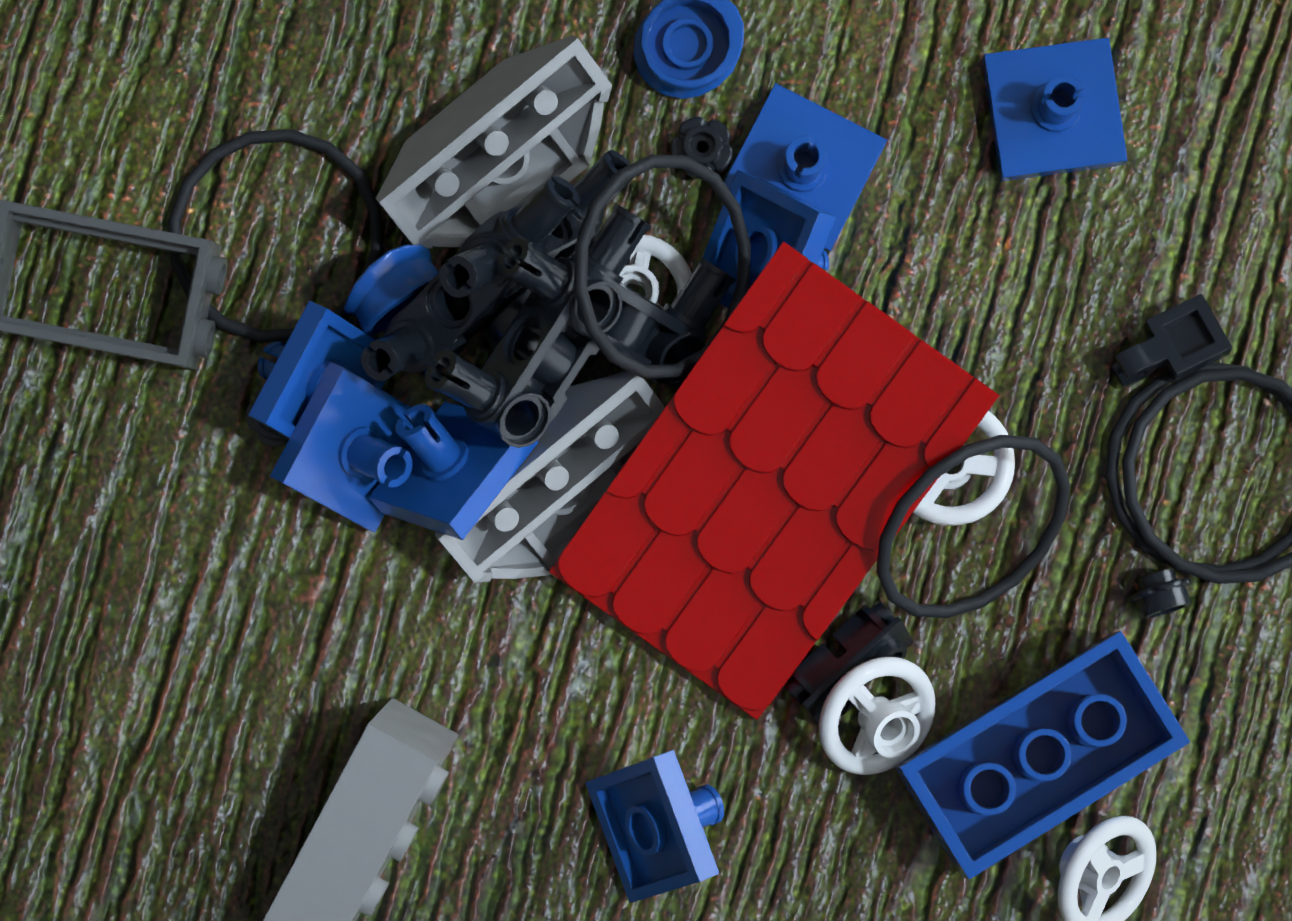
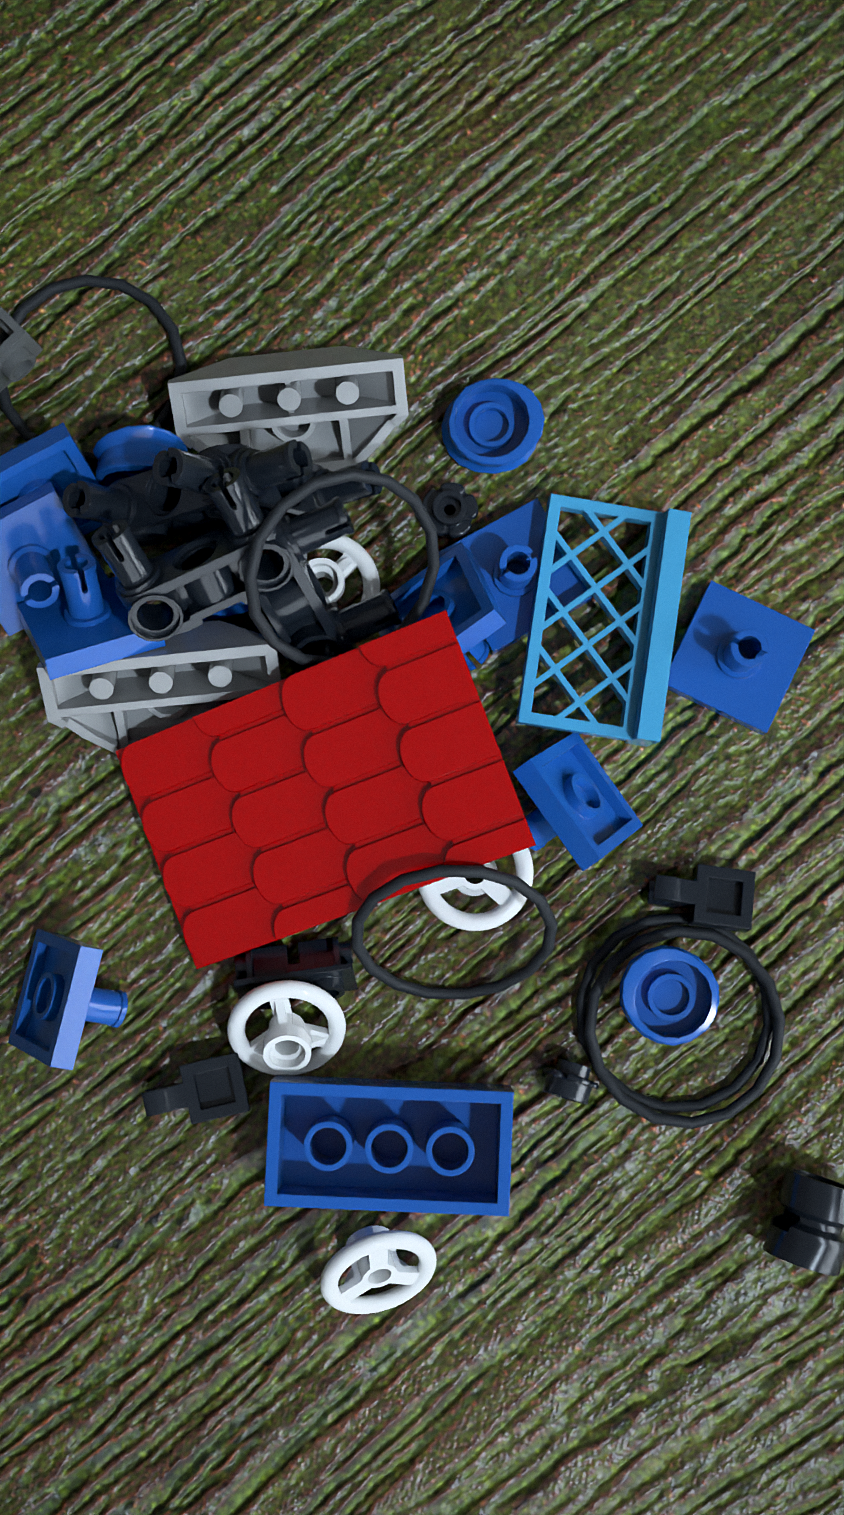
camera: 40 degrees right, 0 degrees up
none -> black plate [142,1052,251,1124]
none -> blue tile [513,733,643,871]
none -> dark azure fence [515,493,692,747]
none -> blue piece [620,945,719,1046]

